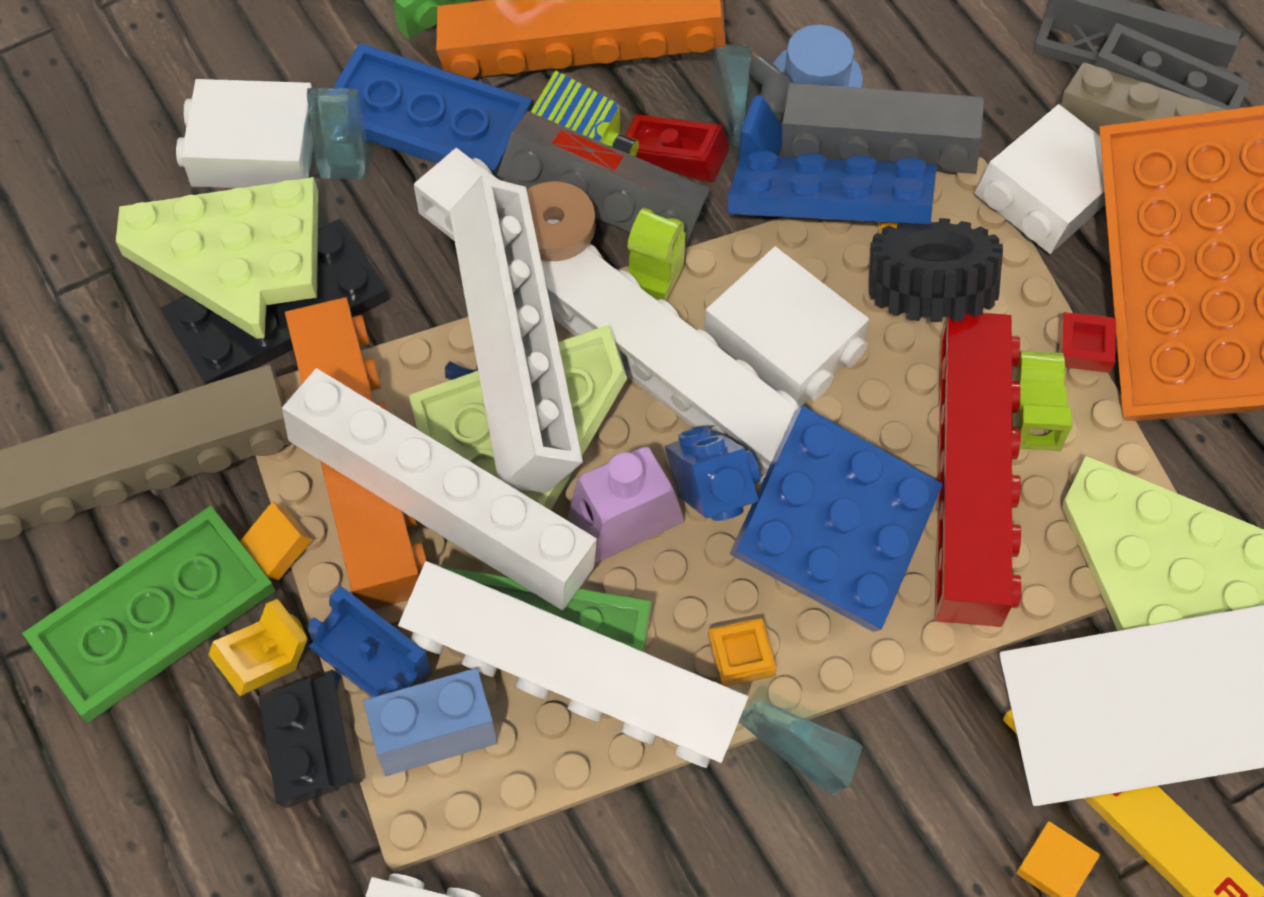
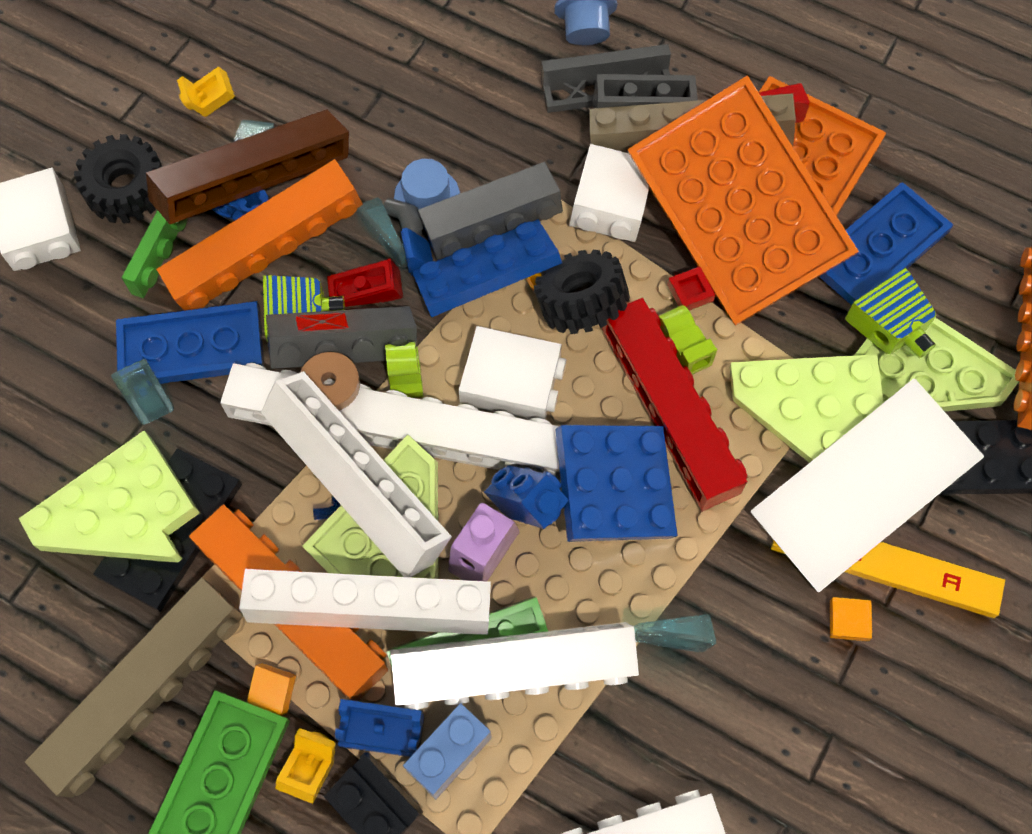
camera: 30 degrees left, 5 degrees up
white brick [176,79,318,188] -> none
light orange tile [707,618,777,687] -> none

